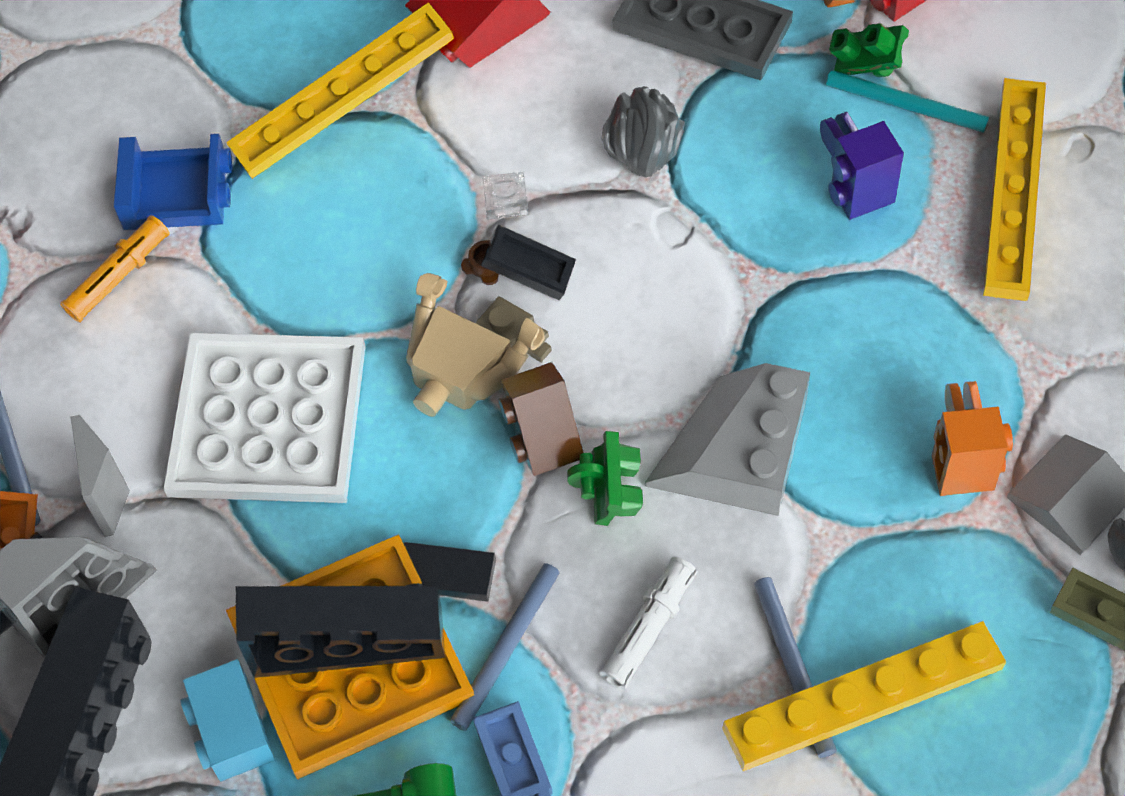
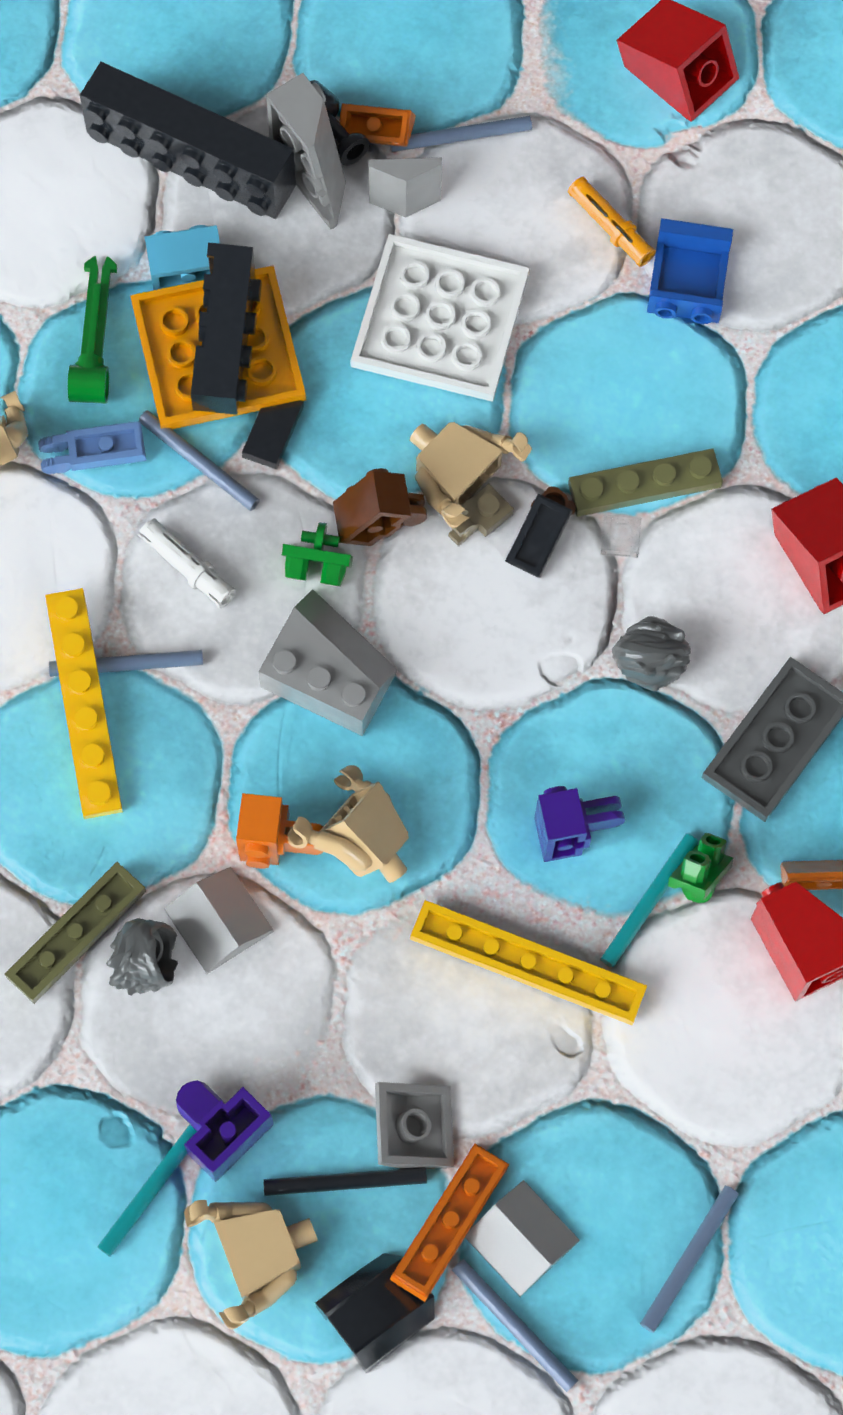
camera: 95 degrees right, 10 degrees up
yellow plate [226,2,454,179] -> none
none -> tan torso [287,765,409,883]
none -> olive plate [568,448,723,517]

